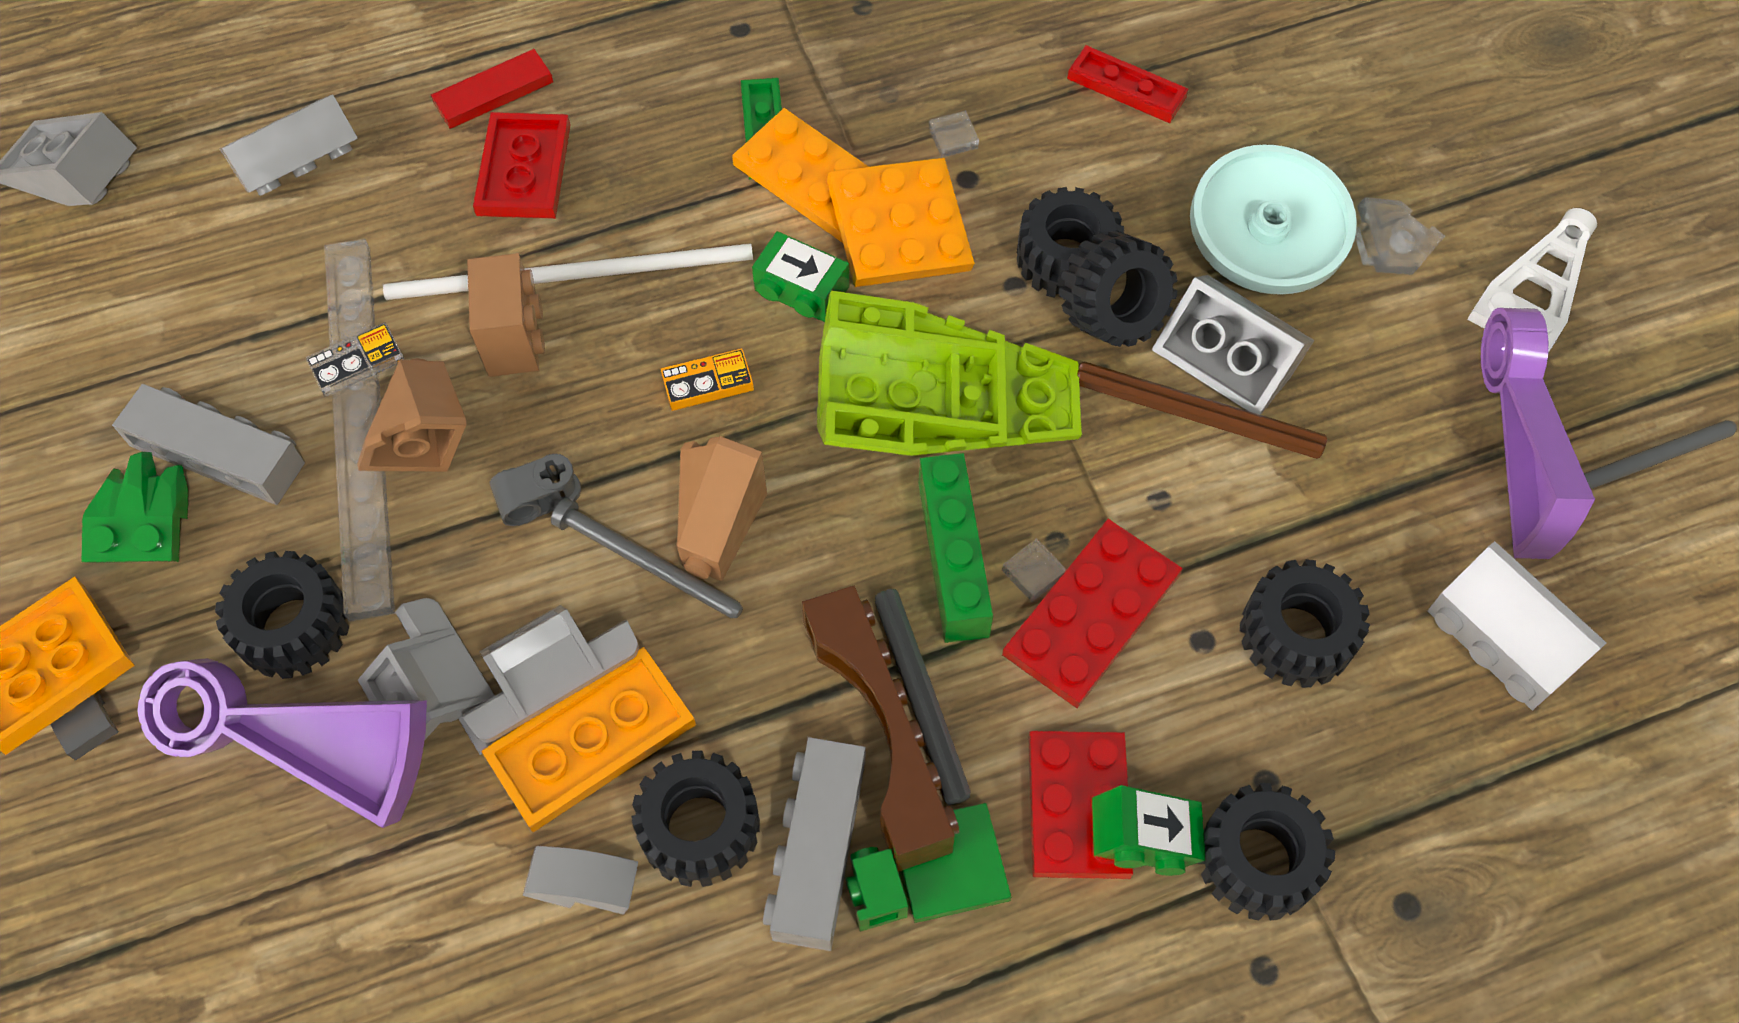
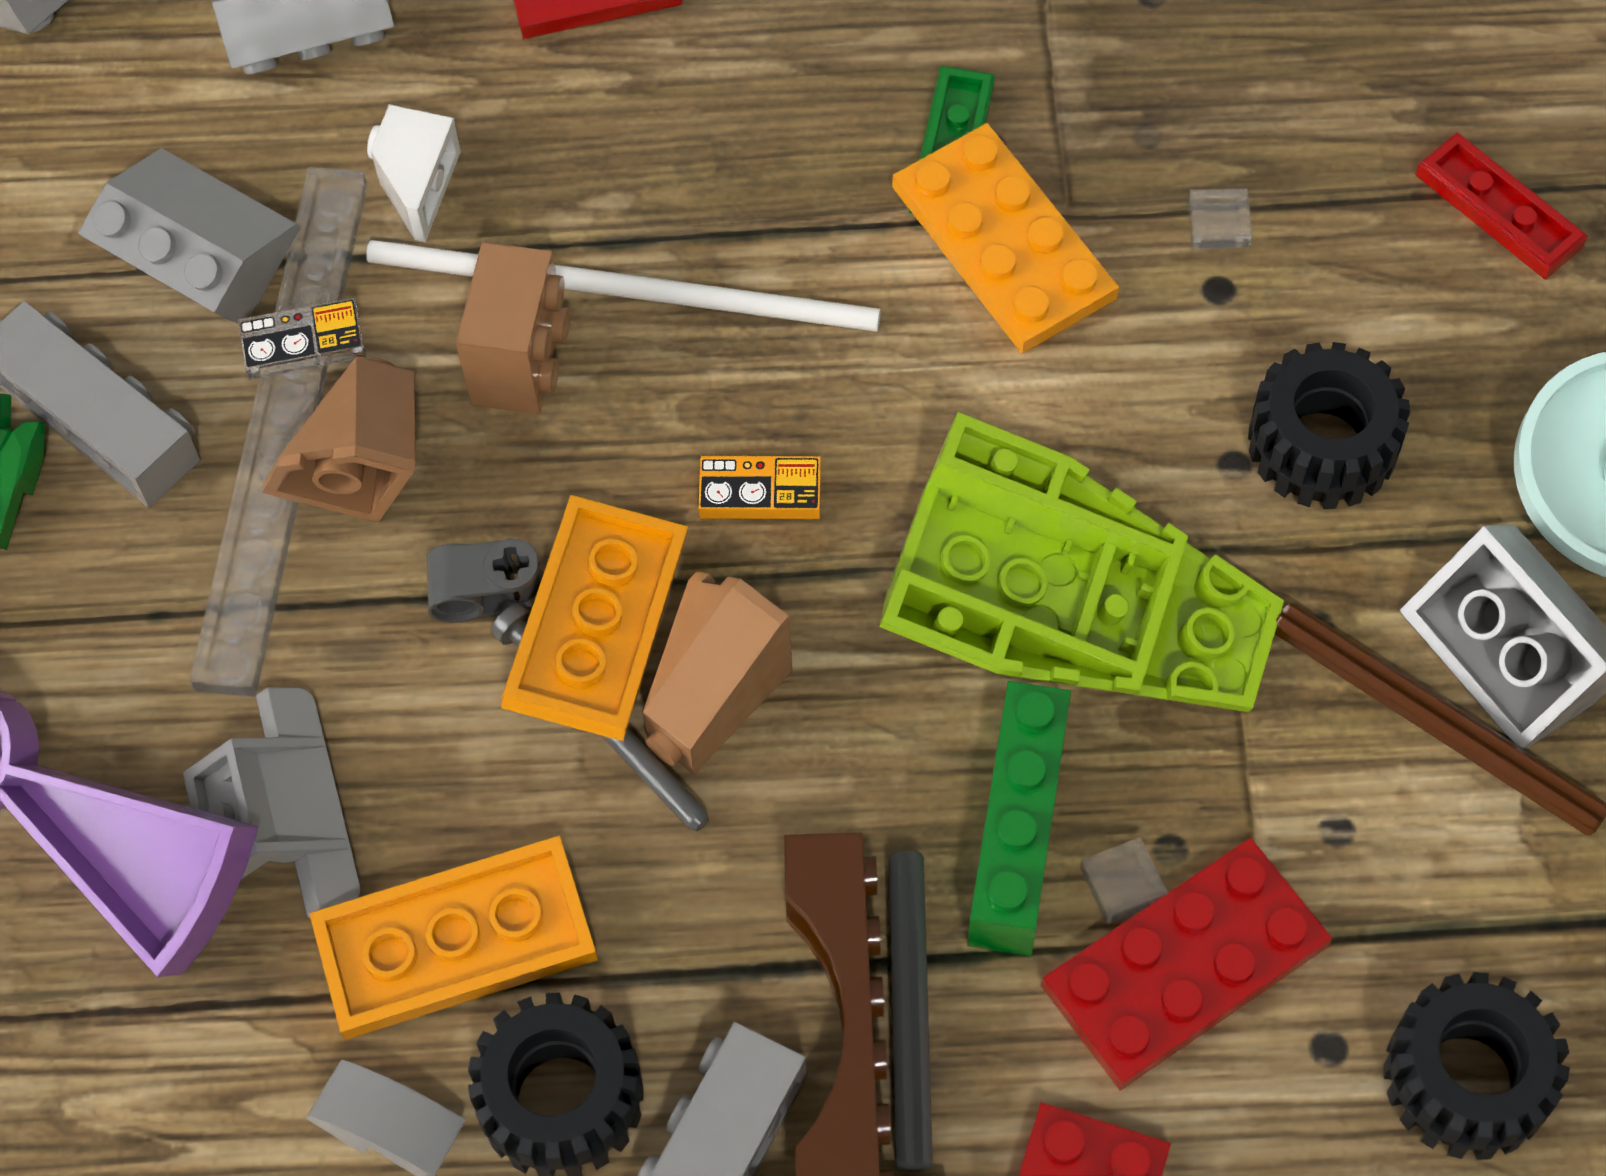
camera: 20 degrees right, 0 degrees up
black tyre [215,551,350,679] -> none
light grey plate [462,605,639,743] -> none
red plate [473,112,571,219] -> none
green brick [752,231,850,322] -> none
light orange plate [827,158,975,287] -> none
black tyre [1059,231,1178,347] -> none
none -> light grey slope [78,148,301,325]
none -> white slope [367,105,461,243]
none -> light orange plate [501,495,688,742]

